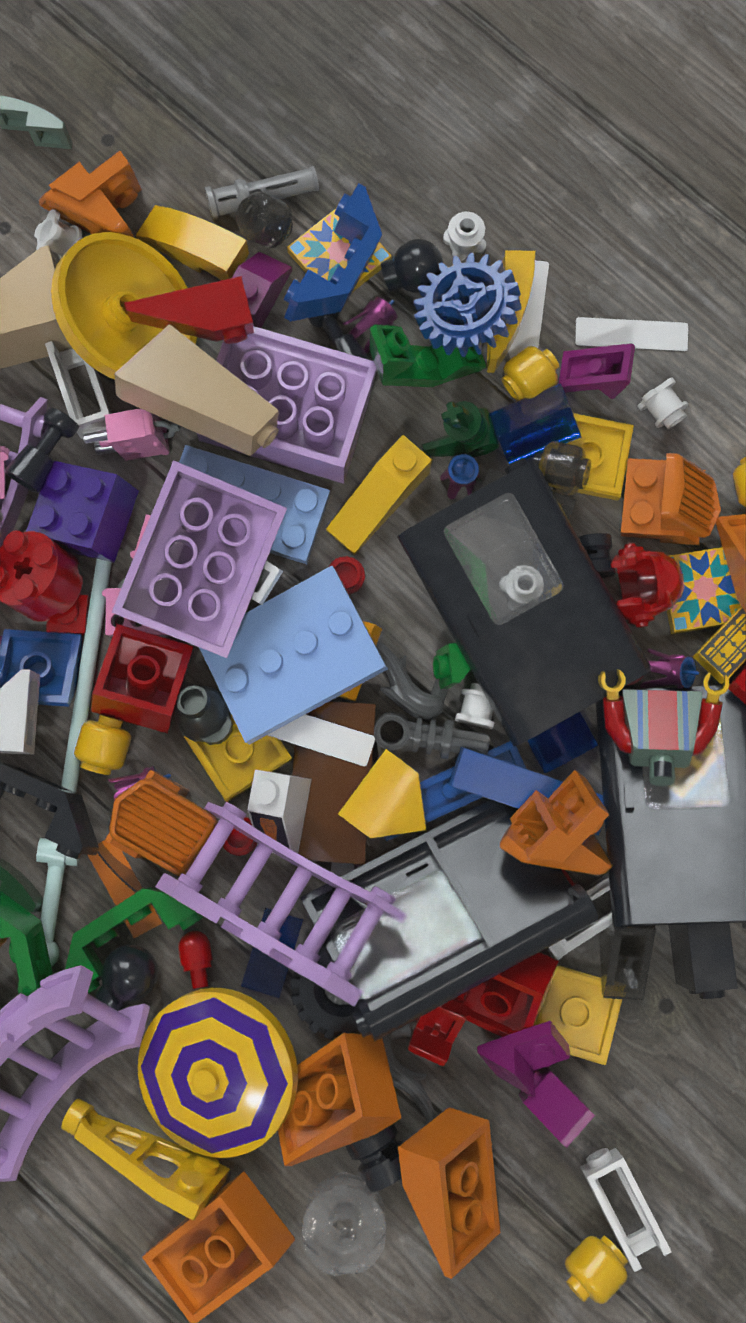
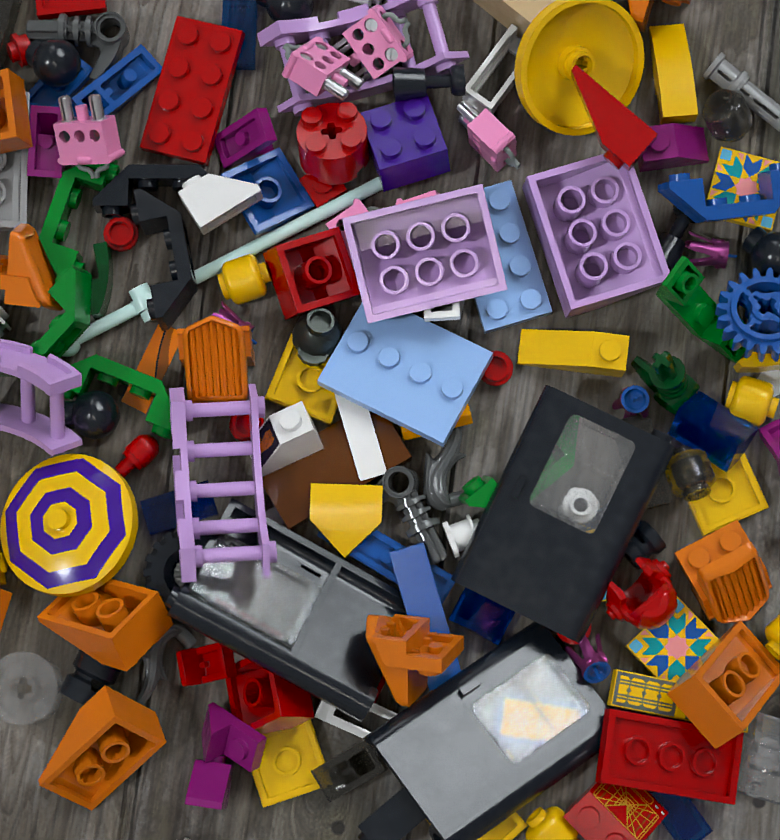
camera: 60 degrees right, 0 degrees up
tan slope [114,324,279,456] -> none
torso [598,669,729,786] -> none

